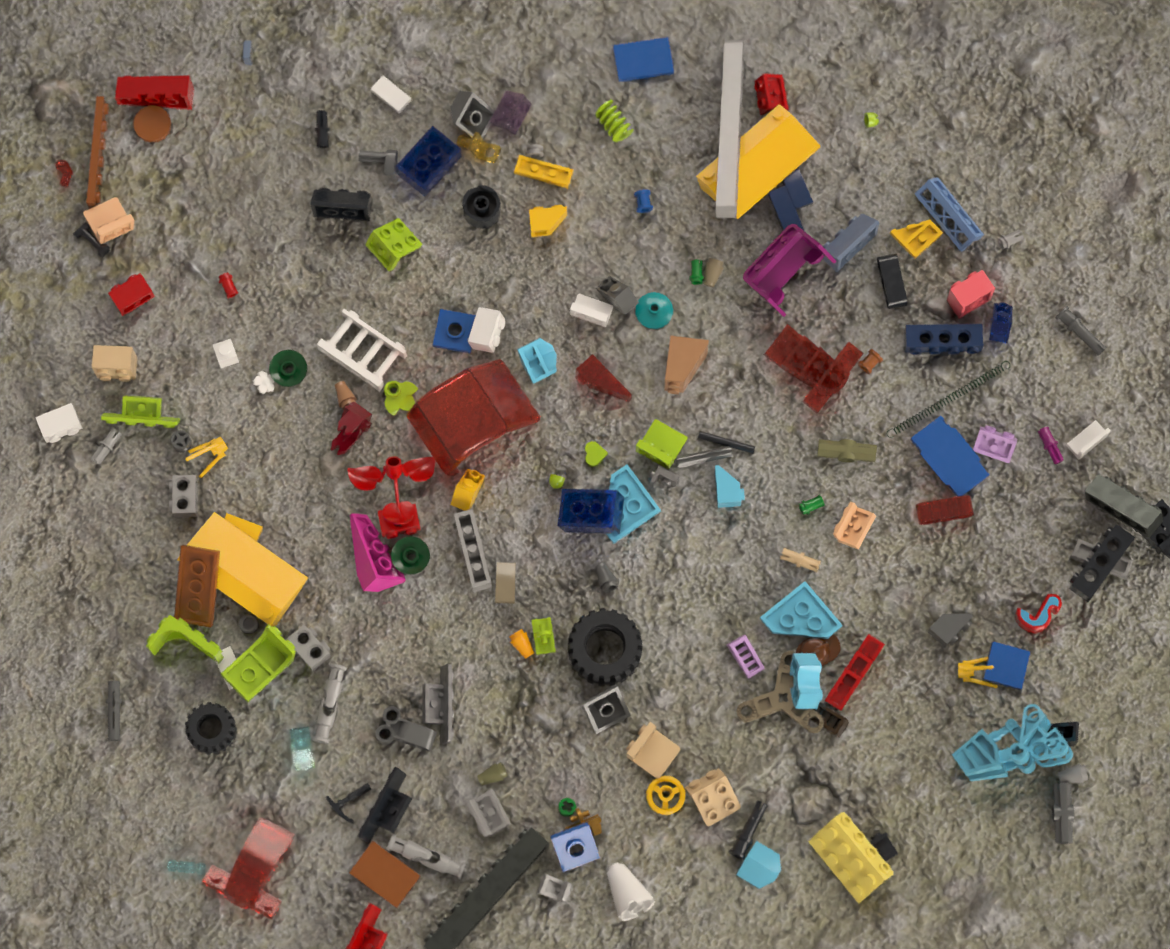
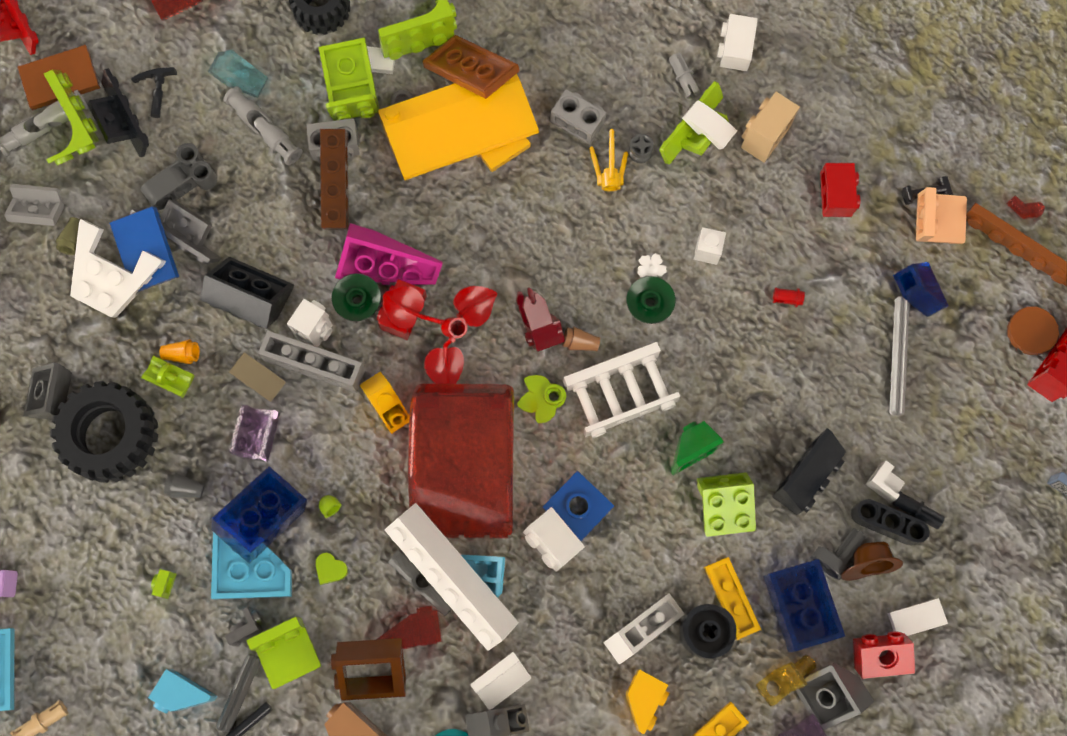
camera: 120 degrees right, 0 degrees up
none -> lime bracket [44,69,99,165]
none -> white wing [70,219,166,318]
none -> blue tile [110,206,179,292]
none -> lime plate [151,569,177,599]
none -> black slope [200,257,294,329]
none -> clear purple bracket [229,405,280,462]
none -> white brick [287,299,333,347]
none -> reddish brown brick [320,129,349,230]
none -> reddish brown window [331,638,406,701]
none -> white brick [385,503,519,651]
none -> dark grey piece [388,549,452,616]
none -> white slope [603,593,685,664]
none -> green slope [670,421,724,476]
none -> white slope [682,100,737,150]
none -> yellow tile [704,557,761,640]
none -> reddish brown piece [841,542,903,581]
none -> black beam [851,499,930,546]
none -> brick [853,631,915,679]
none -> white panel [865,461,905,503]
none -> light grey axle [889,296,910,416]
none -> clear blue slope [893,262,949,317]

